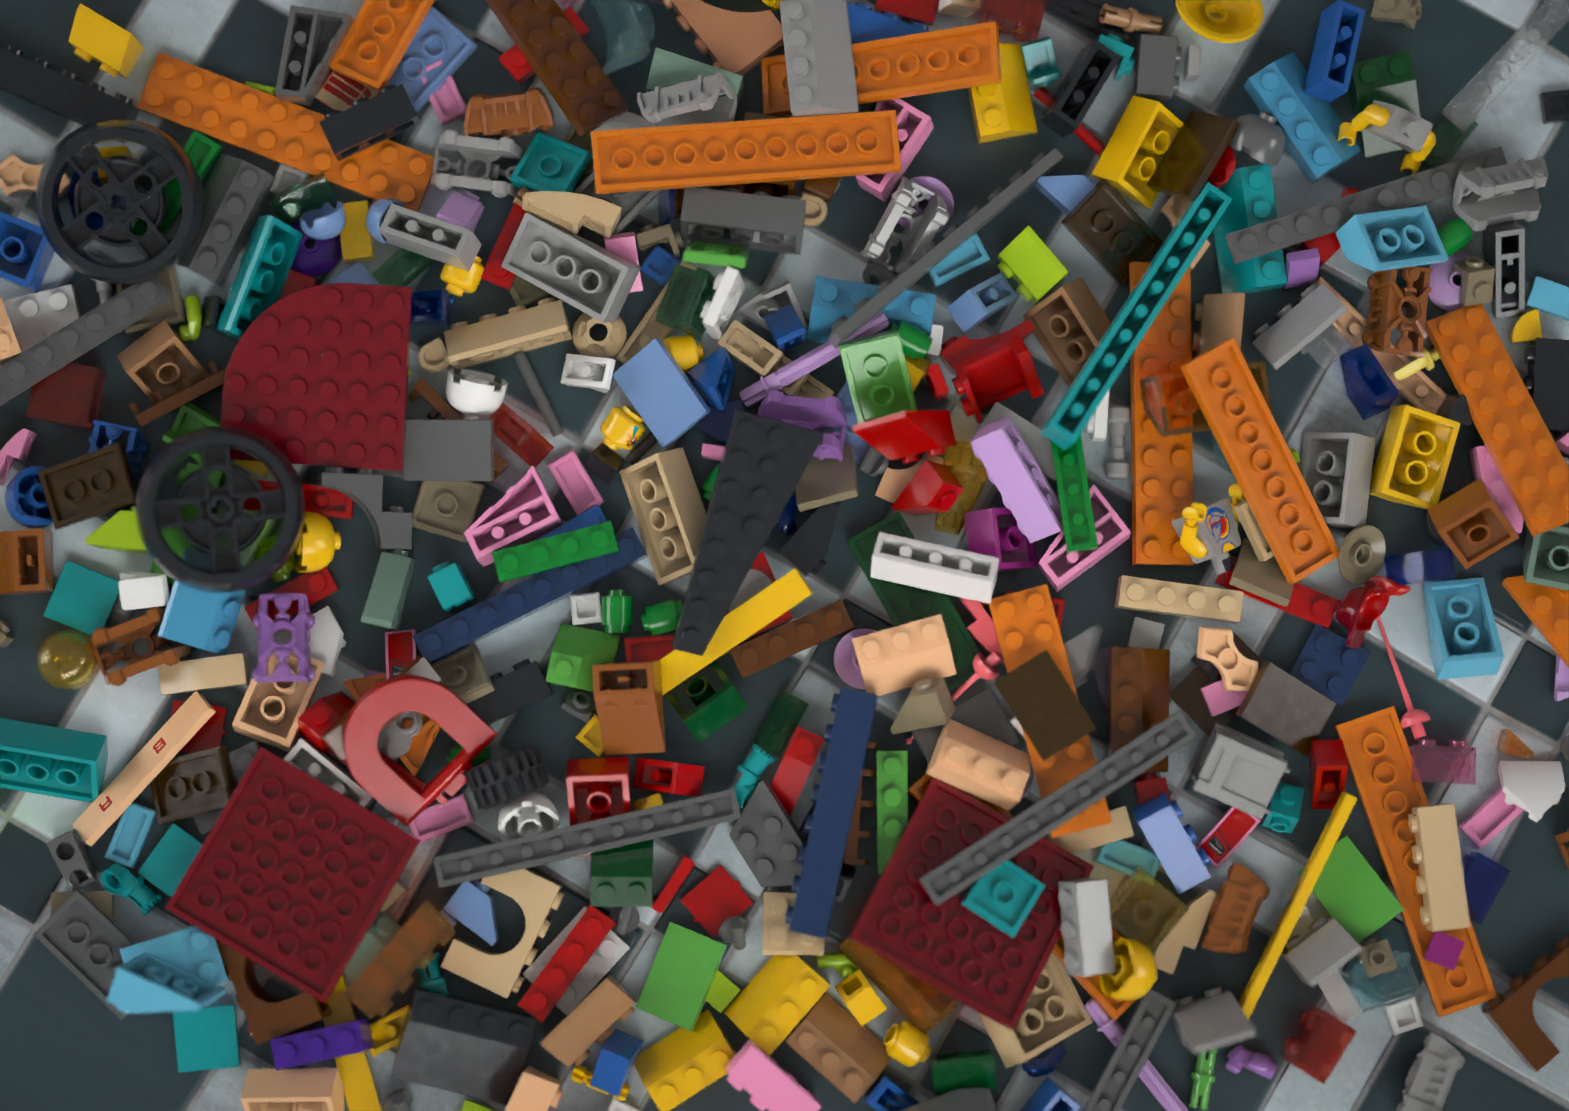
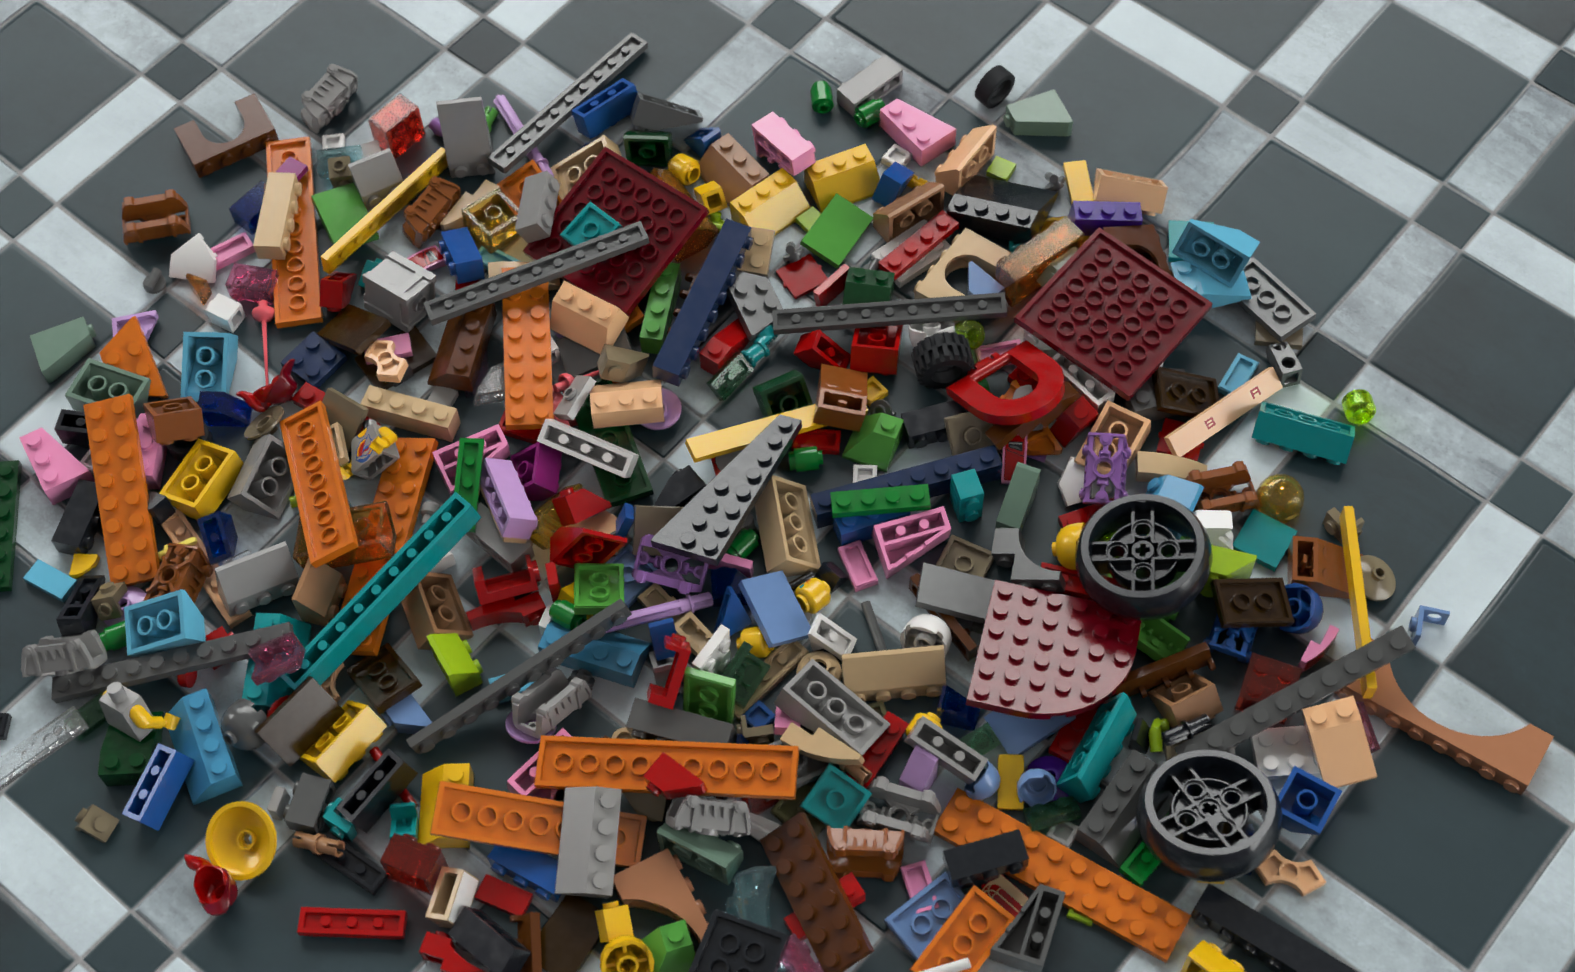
camera: 170 degrees left, 25 degrees down
teal connector [100,863,163,916] -> none
teal tile [137,823,203,897] -> none
tan tile [418,337,452,373] -> none
clear red arch [489,402,554,468] -> none
green brick [601,590,632,633] -> none
yellow tile [633,793,665,811] -> none
reddish brown arch [730,599,854,679] -> none
medium blue slope [947,272,1018,333] -> none
dark brown tile [994,650,1096,761] -> none
yellow cylinder [1099,937,1157,1001] -> none
medium lavender slope [1283,248,1320,290] -> none
none -> white brick [205,293,246,333]
none -> clear pink bracket [248,632,305,686]
none -> light grey plate [553,375,596,420]
none -> blue tile [616,503,634,538]
none -> red slope [643,752,707,799]
none -> red panel [647,633,691,710]
none -> clear neon green head [955,320,985,350]
none -> black axle [1161,714,1212,746]

